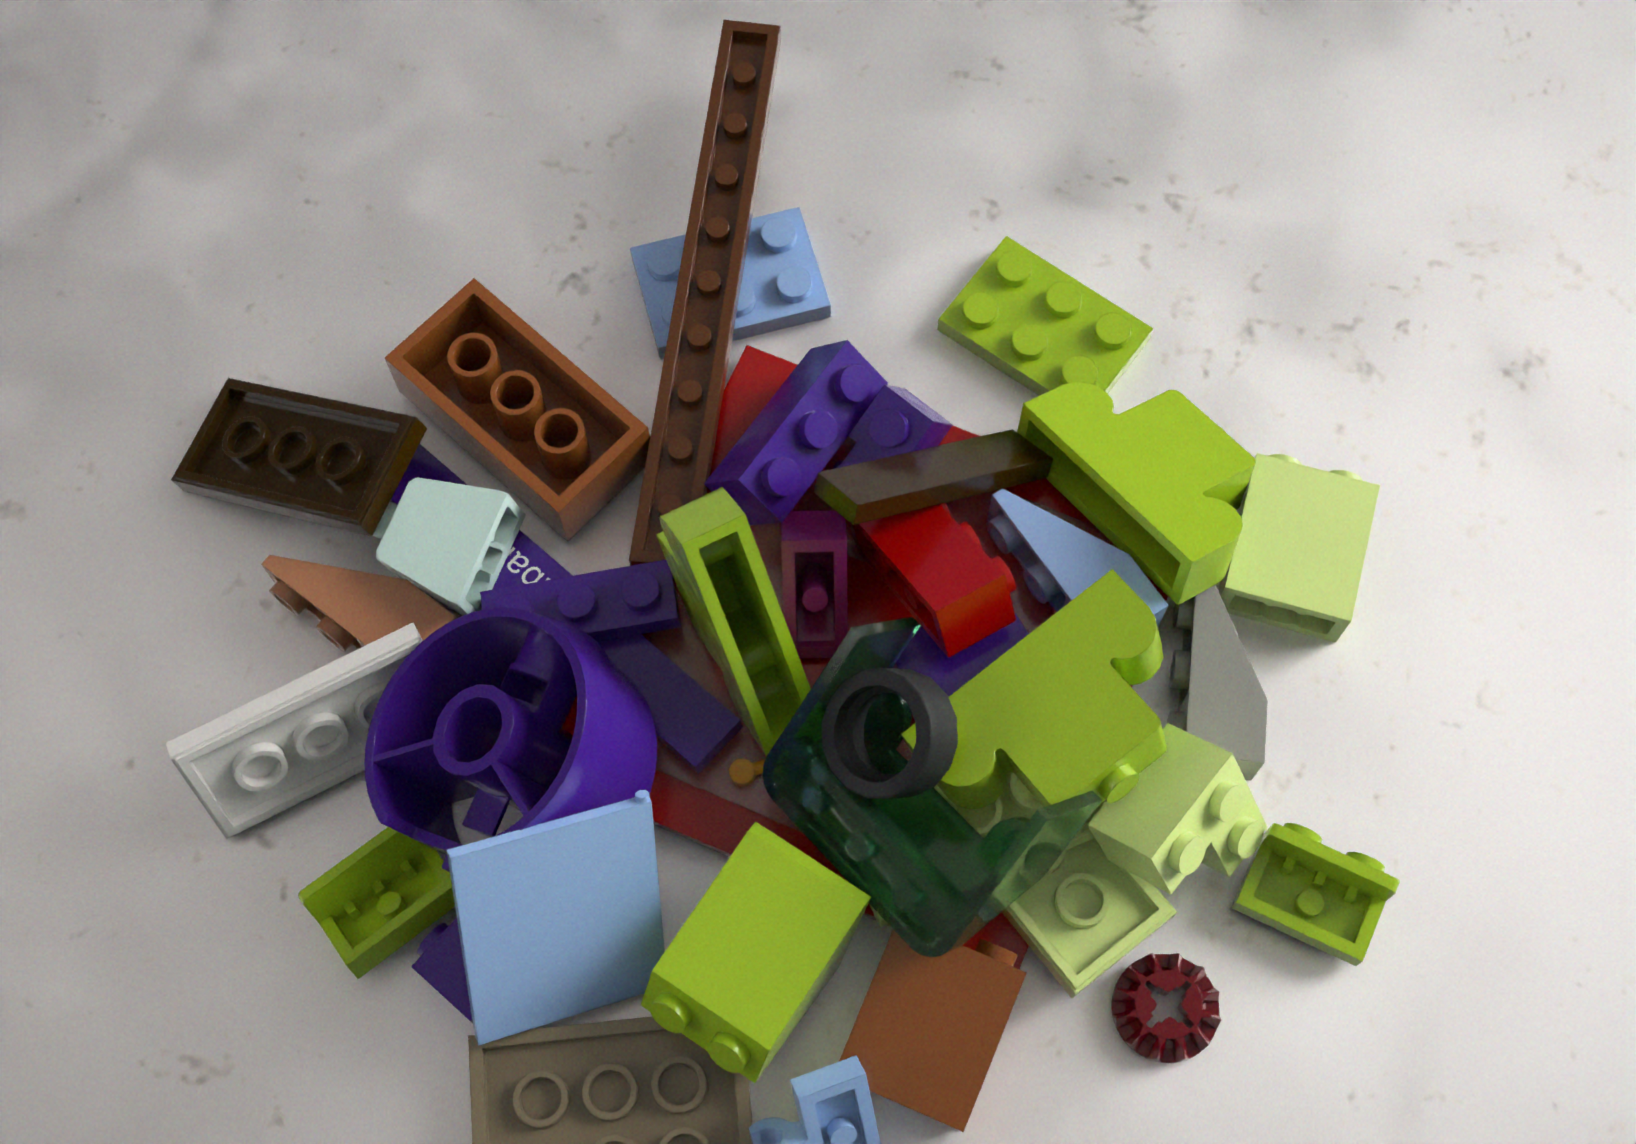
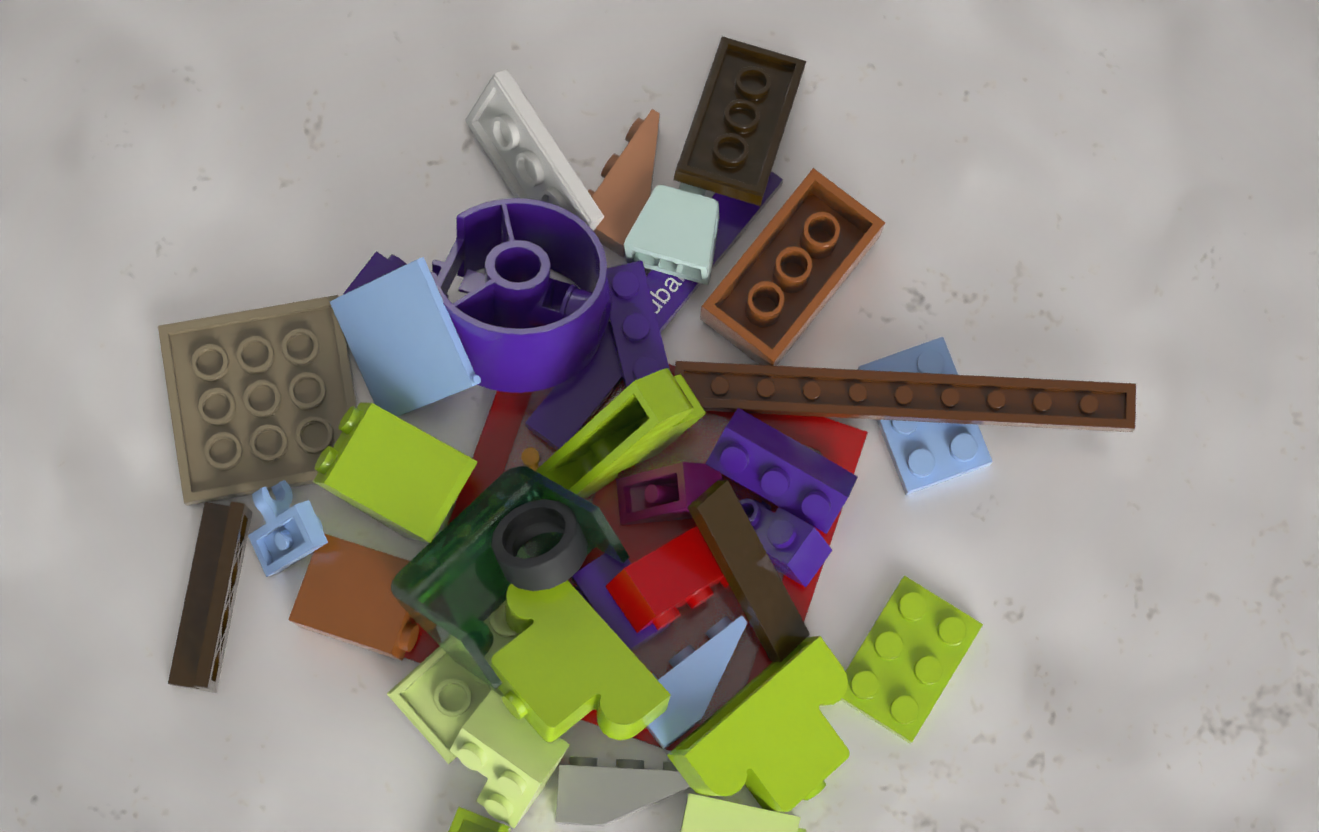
camera: 80 degrees right, 10 degrees up
lime bracket [298,827,455,979] -> none
dark red gear [1111,953,1221,1063] -> none

